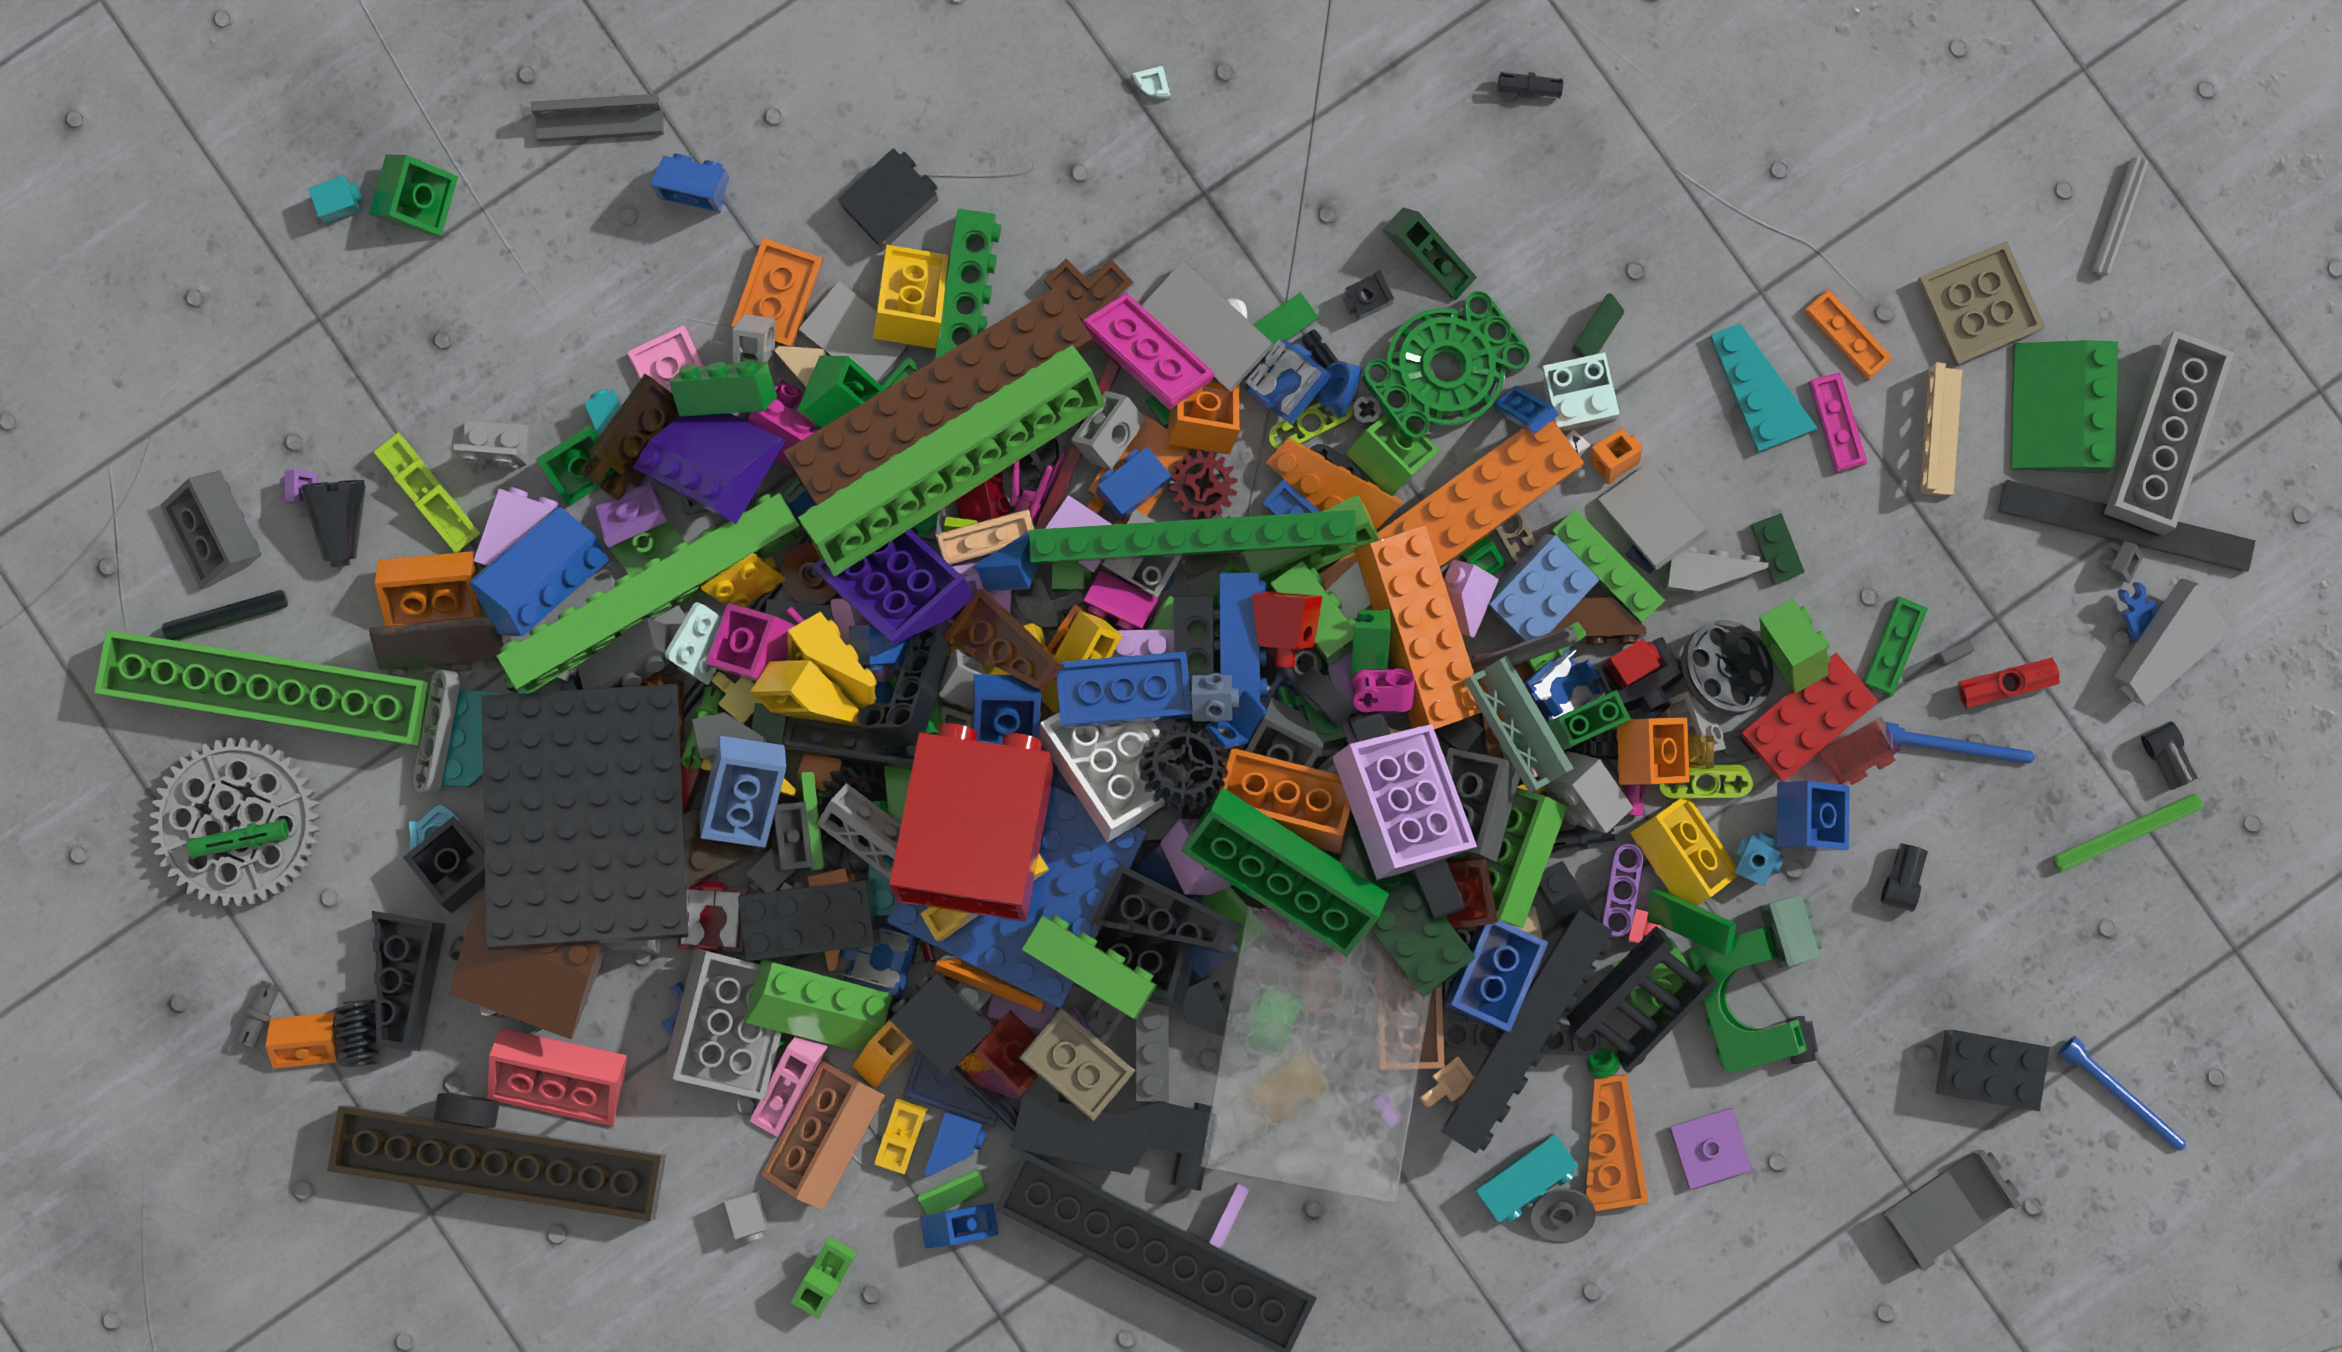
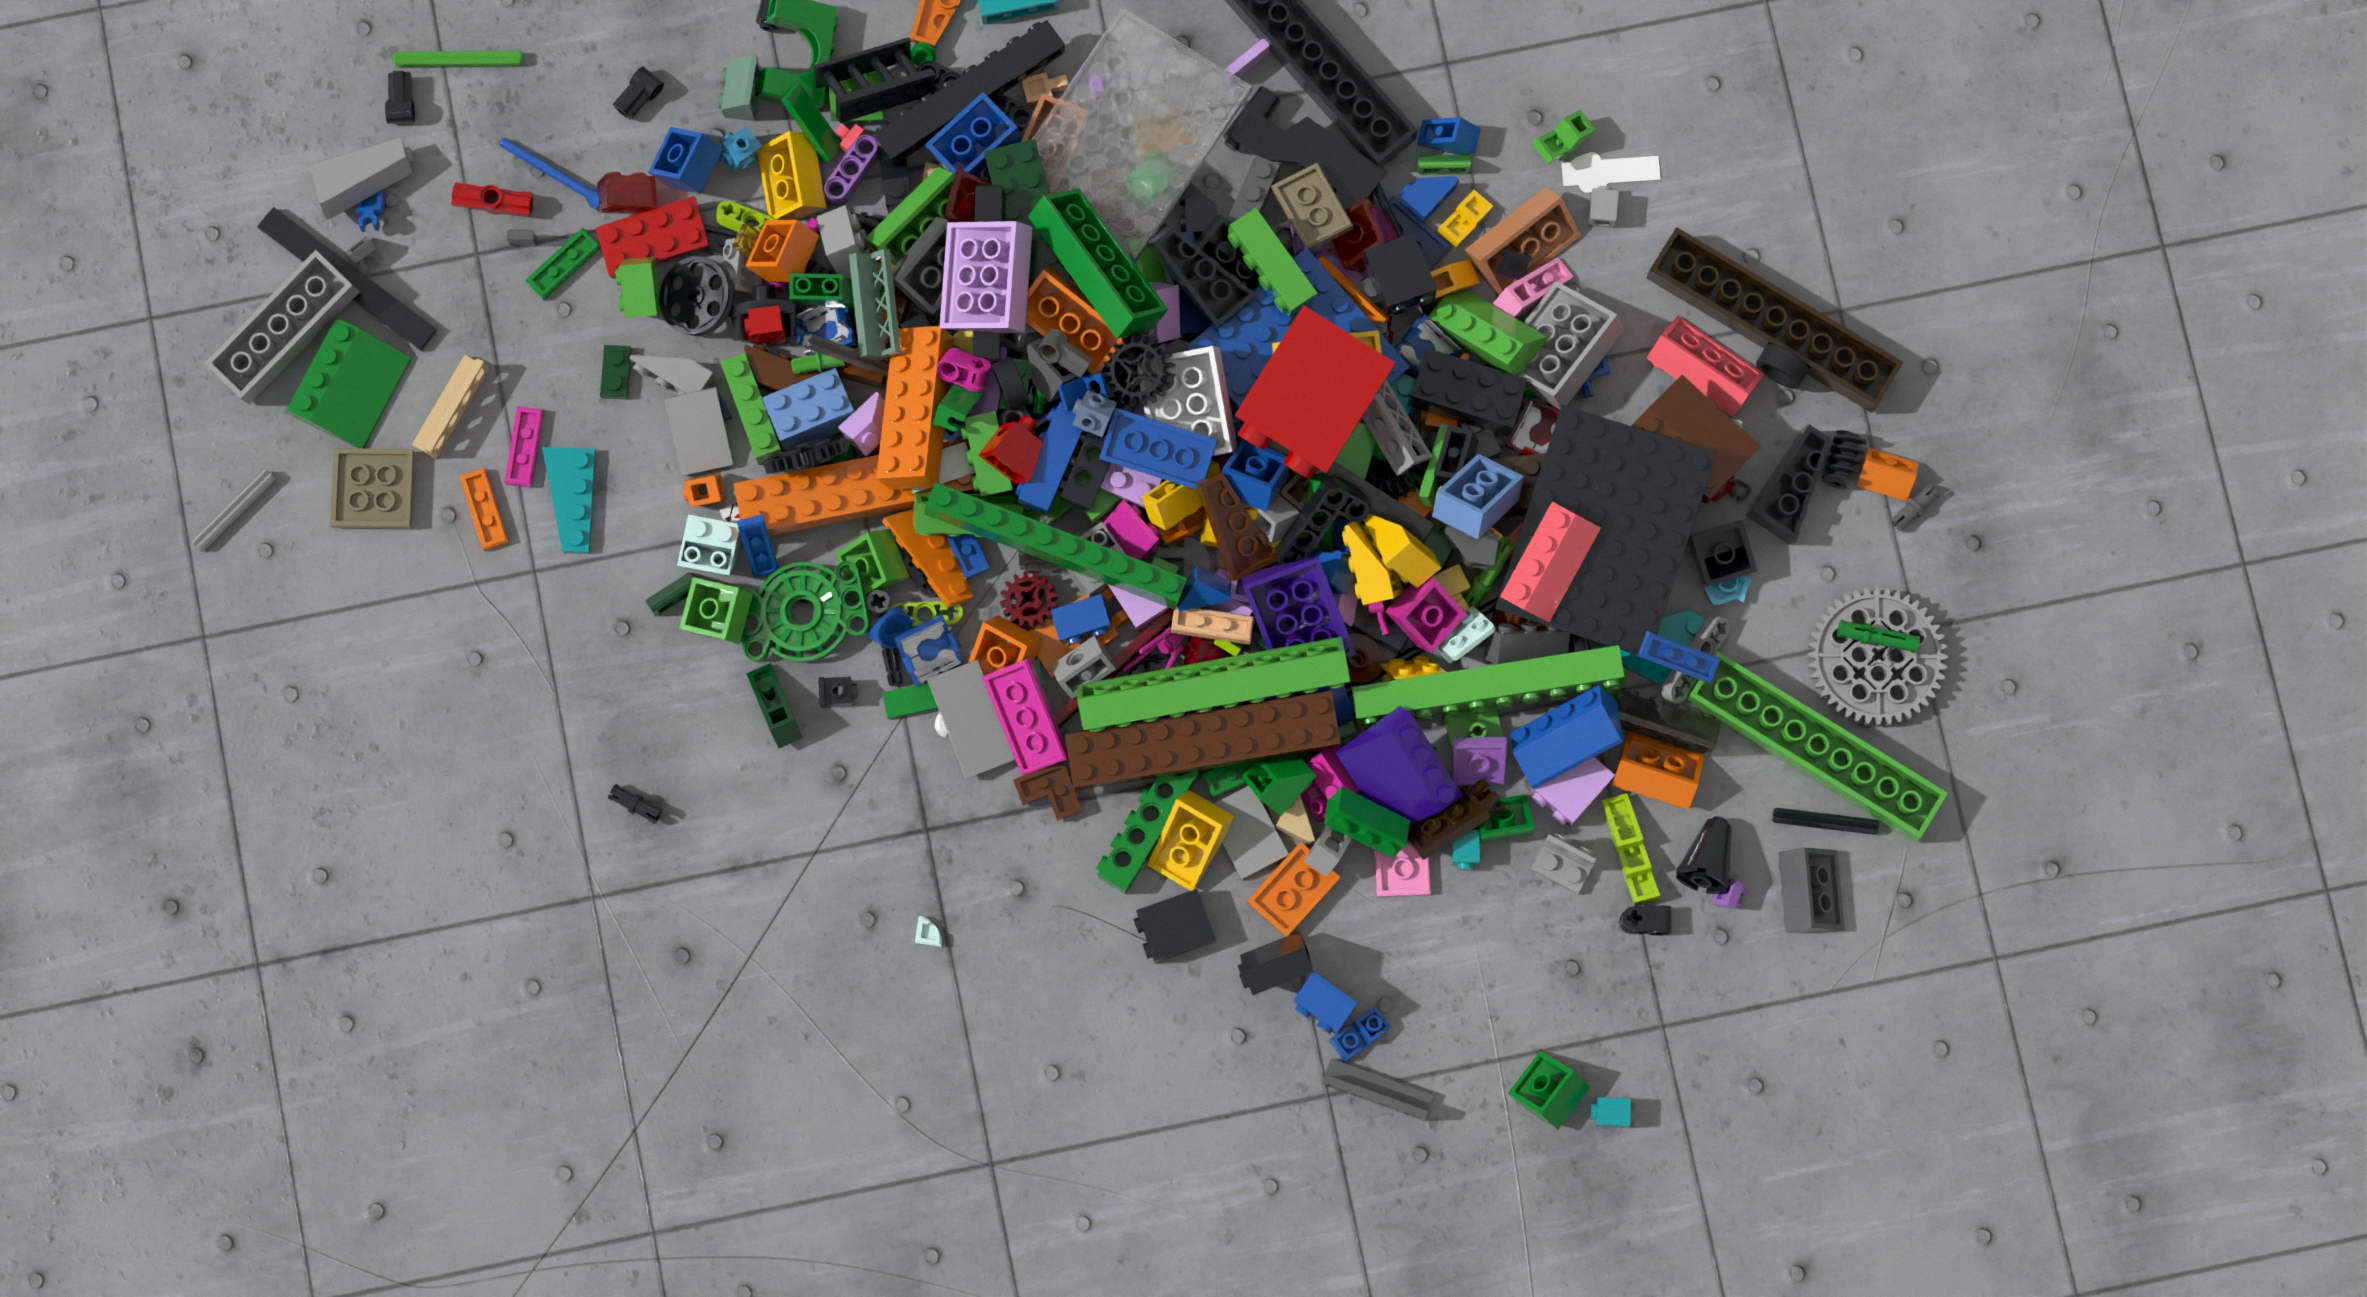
camera: 155 degrees left, 5 degrees down
none -> bright green brick [679,577,753,645]
none -> black gear [763,436,849,474]
none -> dark grey piece [1037,329,1093,378]
none -> black brick [1238,931,1314,995]
none -> blue slope [1329,1006,1391,1062]
none -> black tile [1497,248,1531,280]
none -> coral slope [1500,502,1601,622]
none -> white sticker [1561,152,1661,193]
none -> black piece [1619,905,1672,936]
none -> blue tile [1637,631,1720,684]

